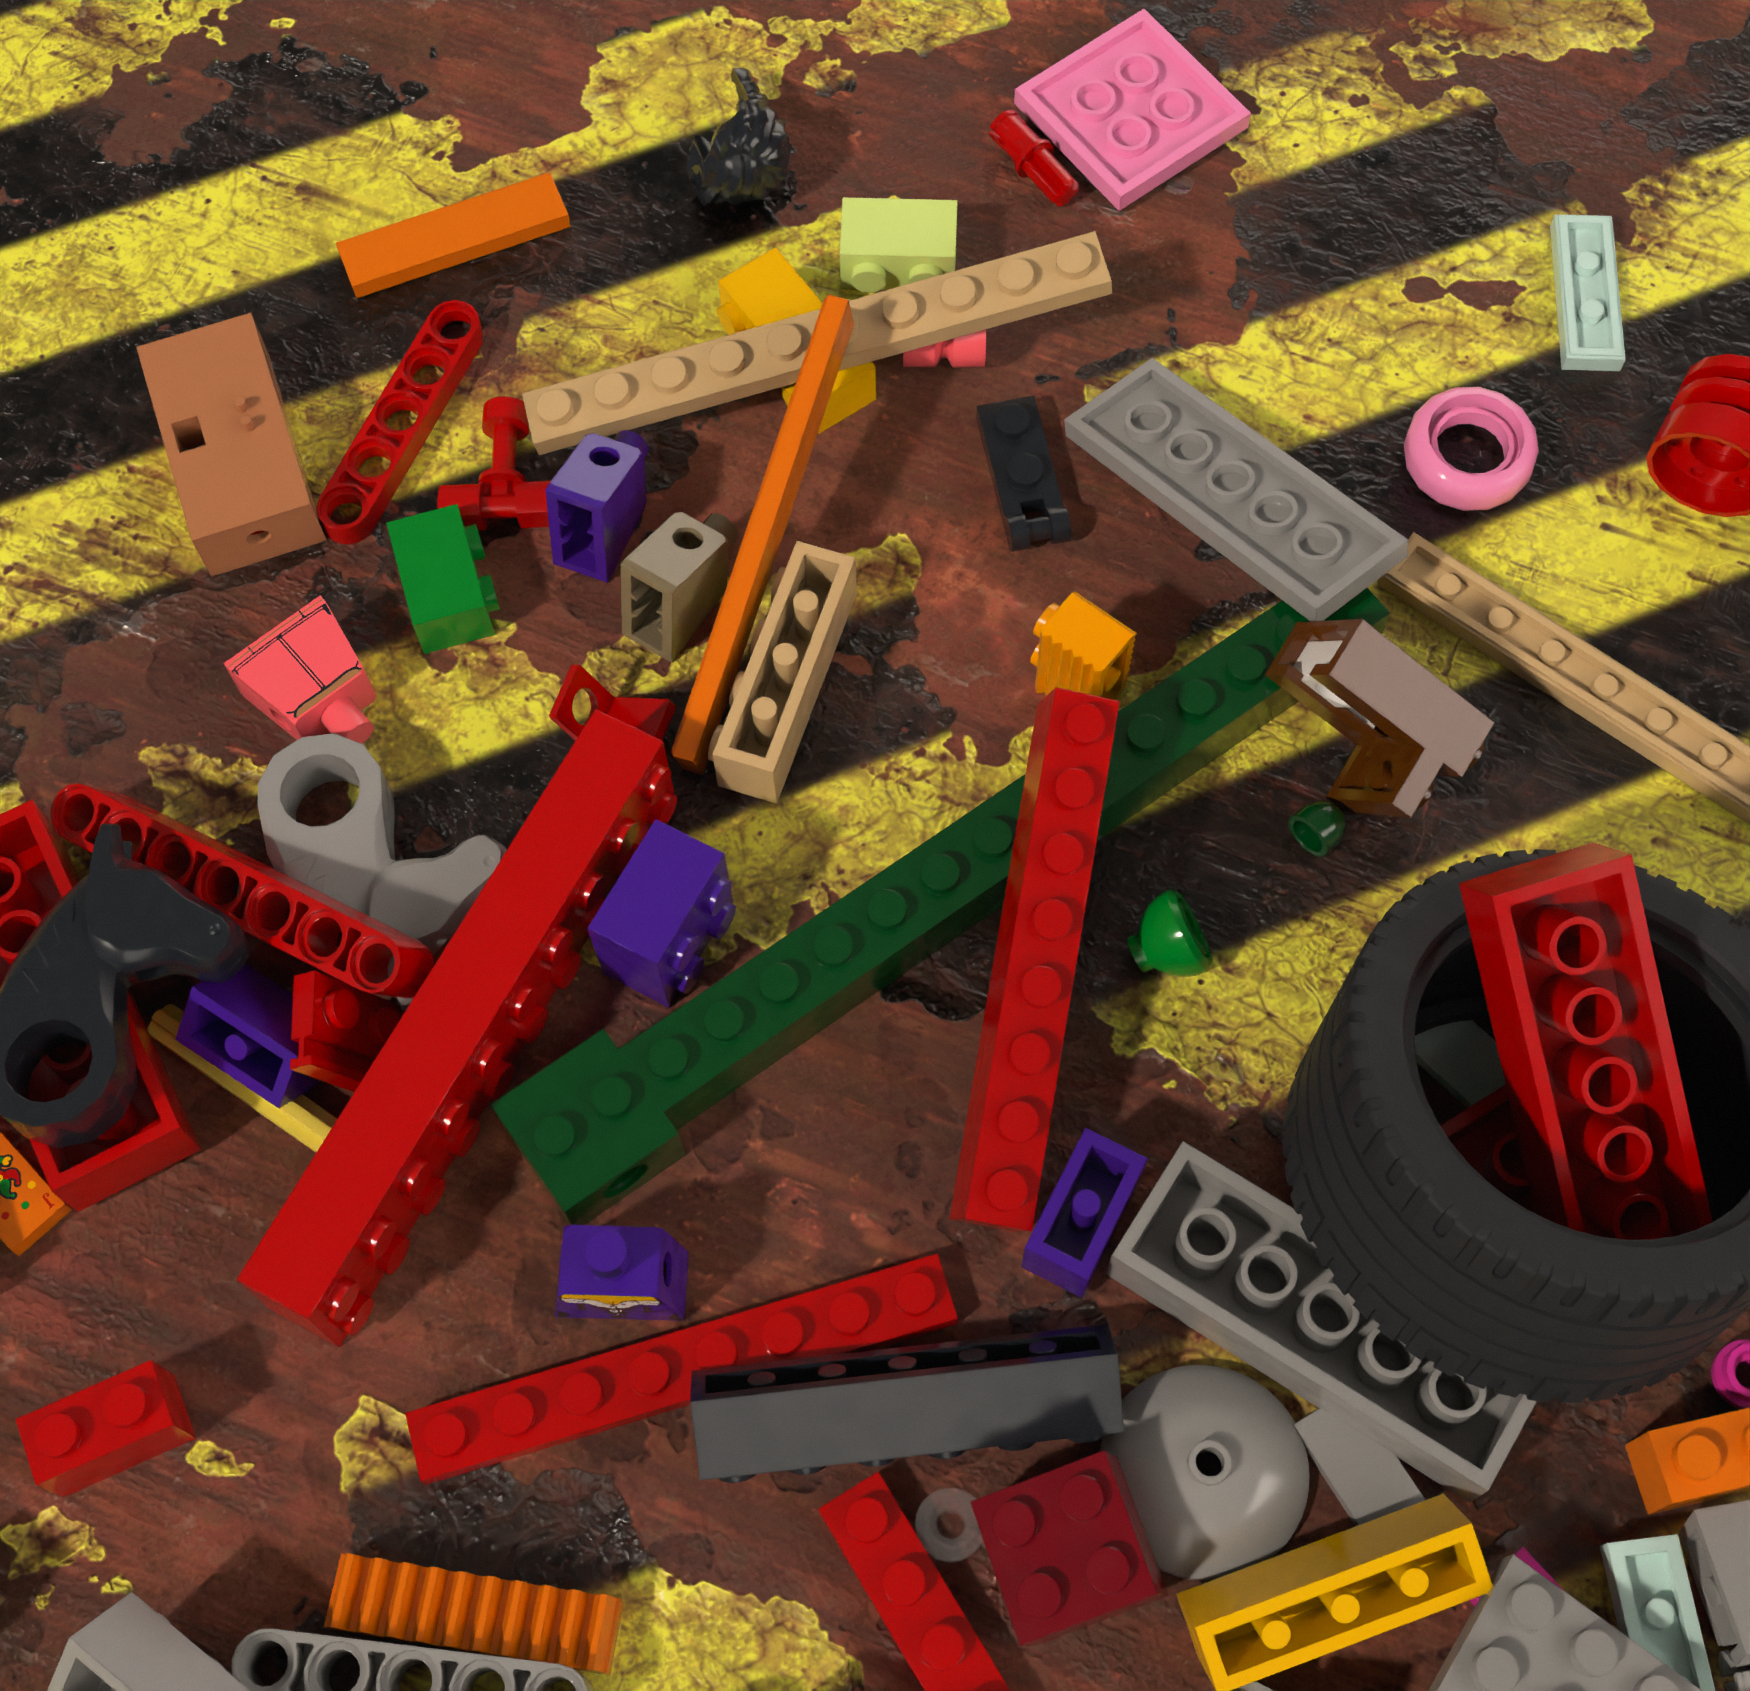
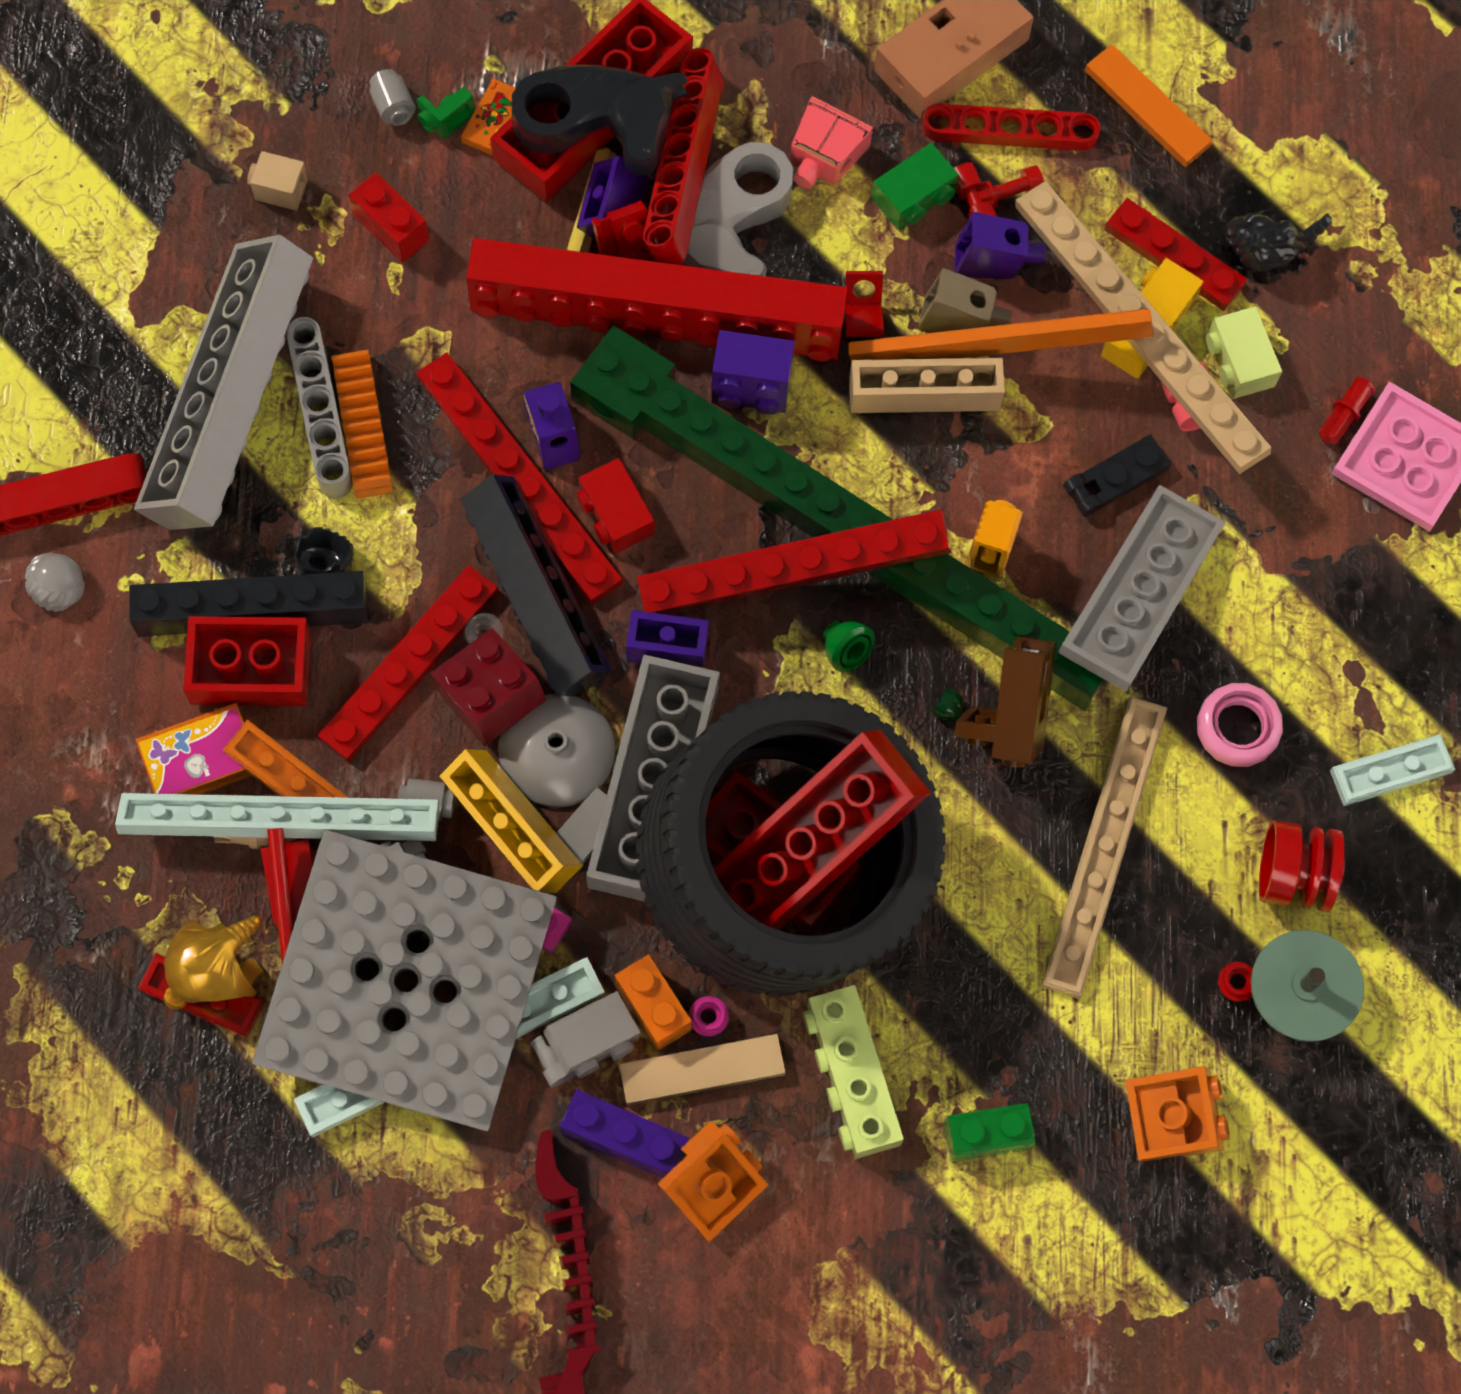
camera: 65 degrees right, 5 degrees up
none -> red brick [576,458,655,554]
none -> red plate [1104,198,1247,311]

